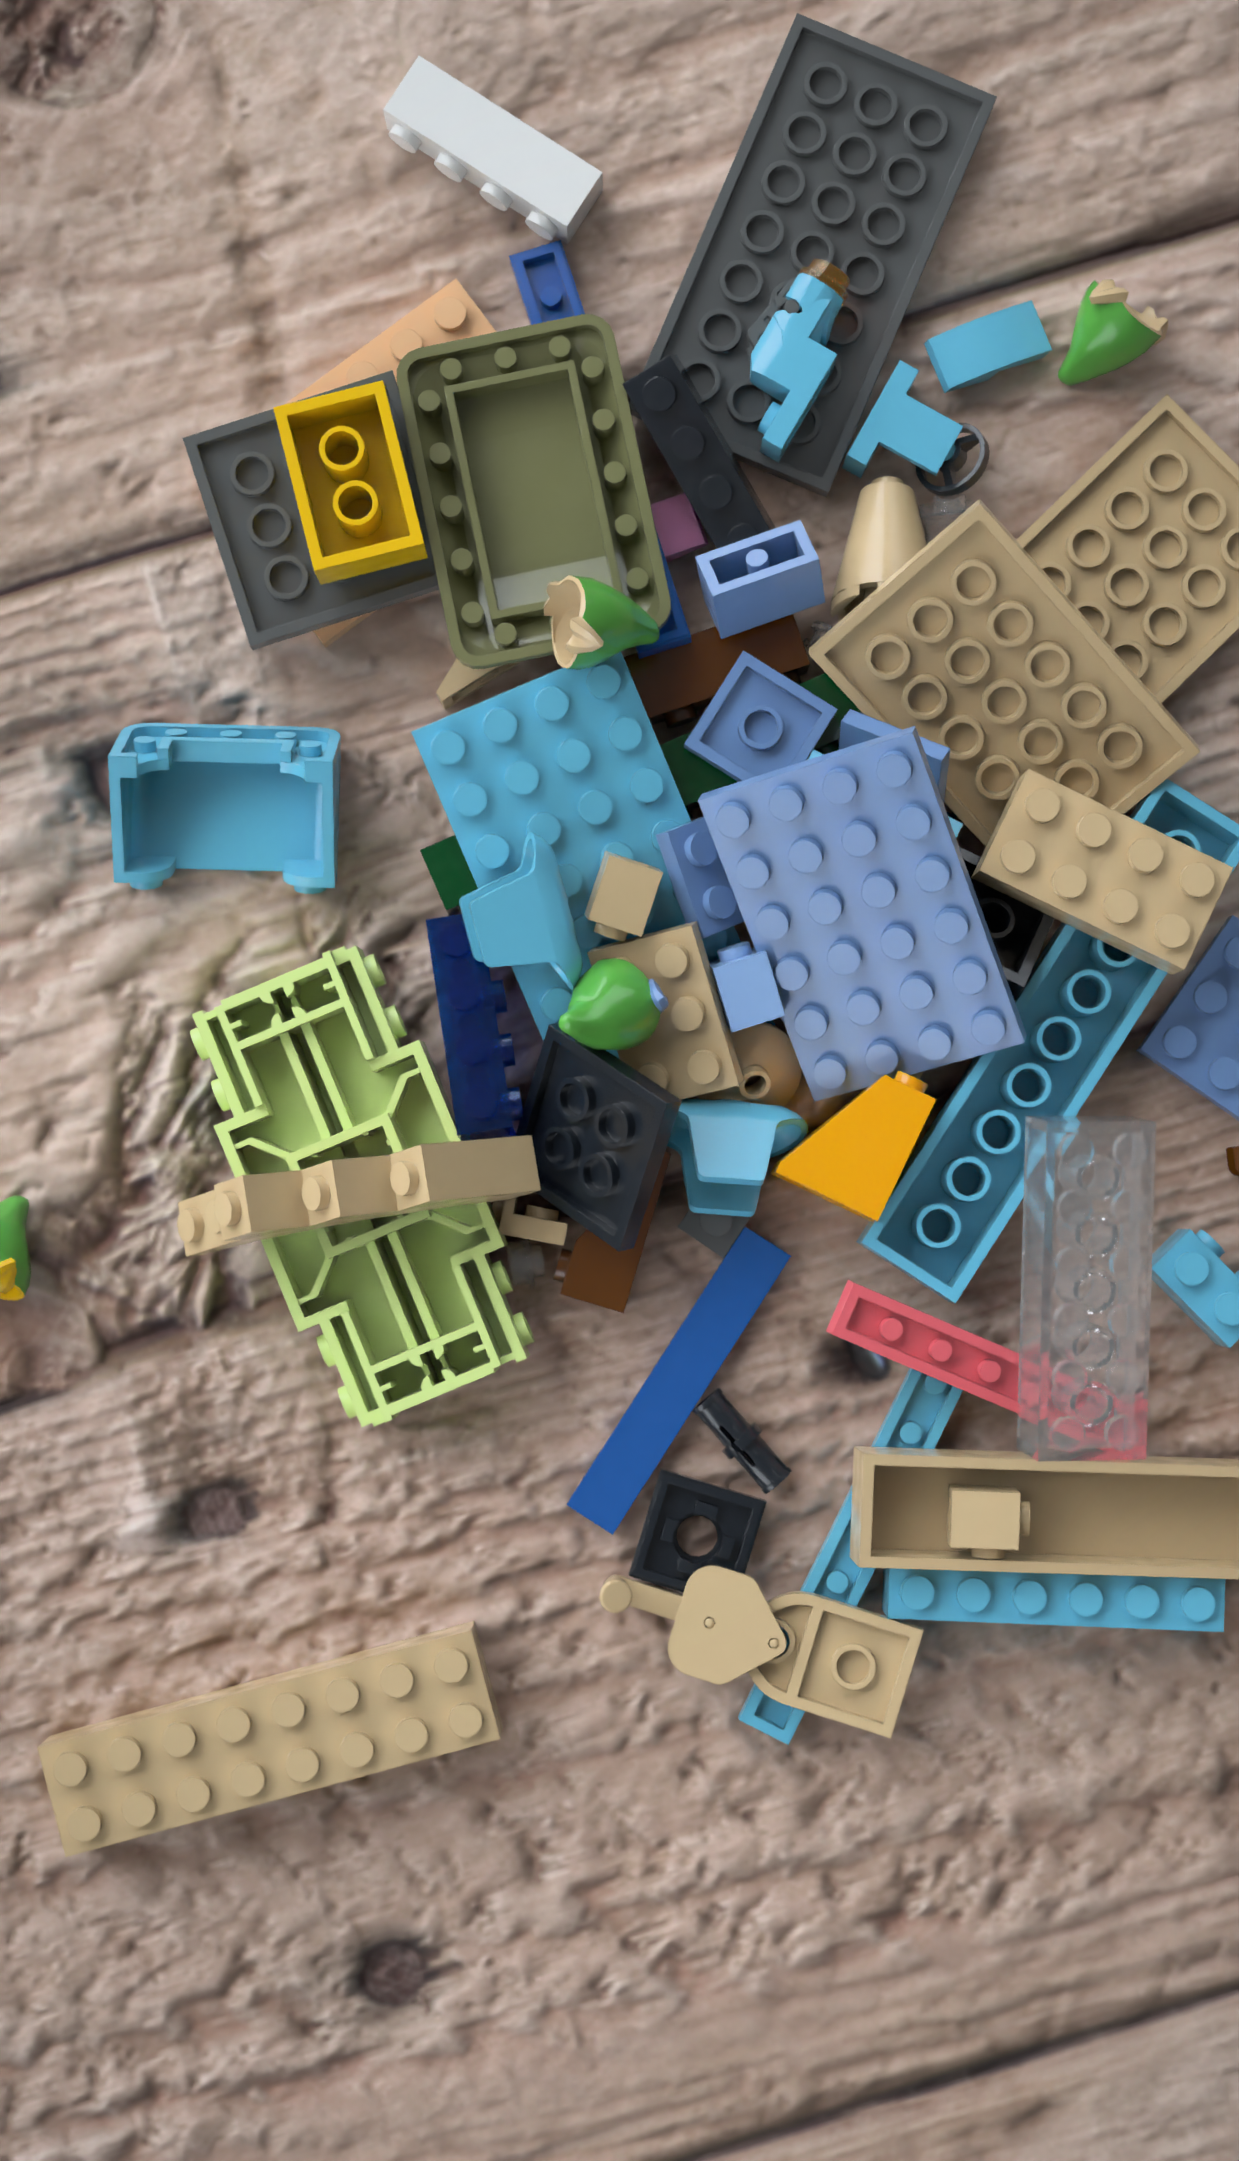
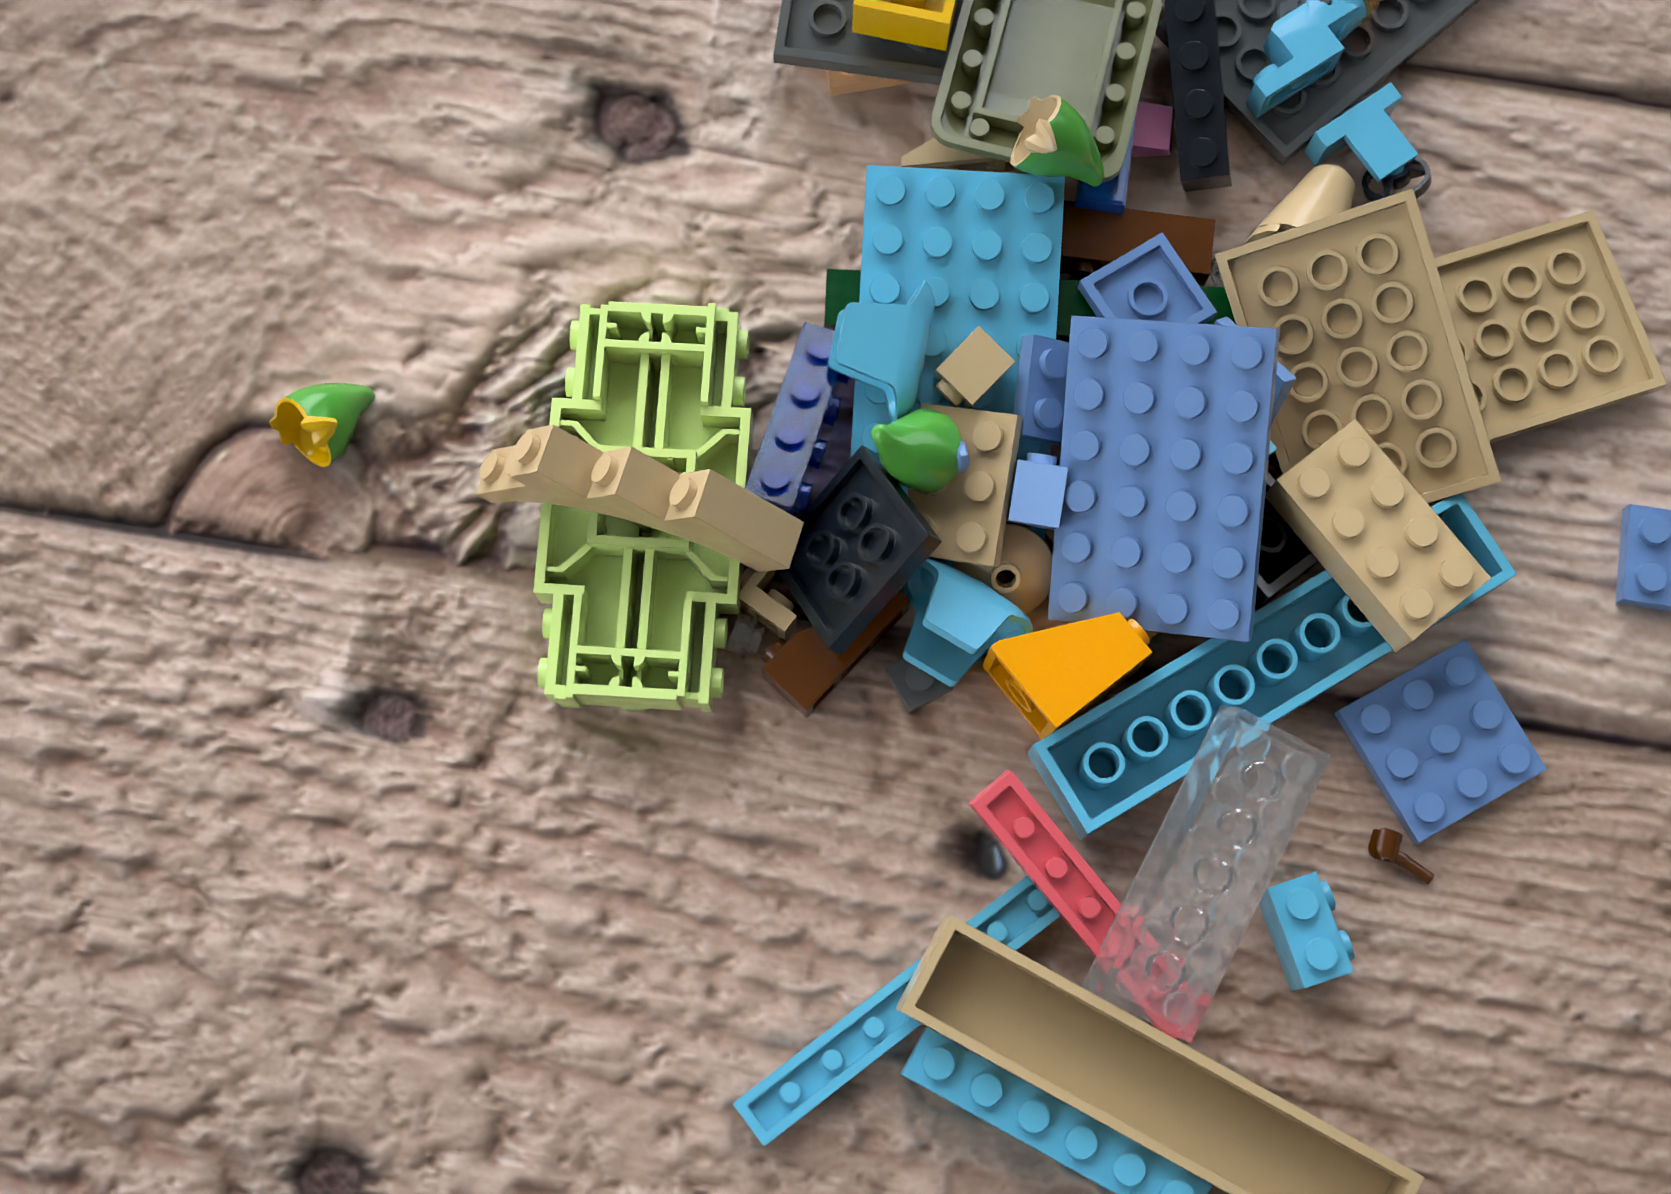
camera: 25 degrees right, 10 degrees down
tan brick [37,1621,503,1857] -> none
medium azure windscreen [108,723,341,894] -> none
blue tile [566,1227,791,1535] -> none
tan plate [599,1565,924,1738] -> none
black piece [629,1468,767,1592] -> none
black pin [693,1388,792,1494] -> none
medium blue brick [695,520,826,639] -> none
medium azure slope [924,300,1052,393] -> none
tan brick [947,1484,1030,1559] -> none
bright green hat [1058,279,1168,386] -> none

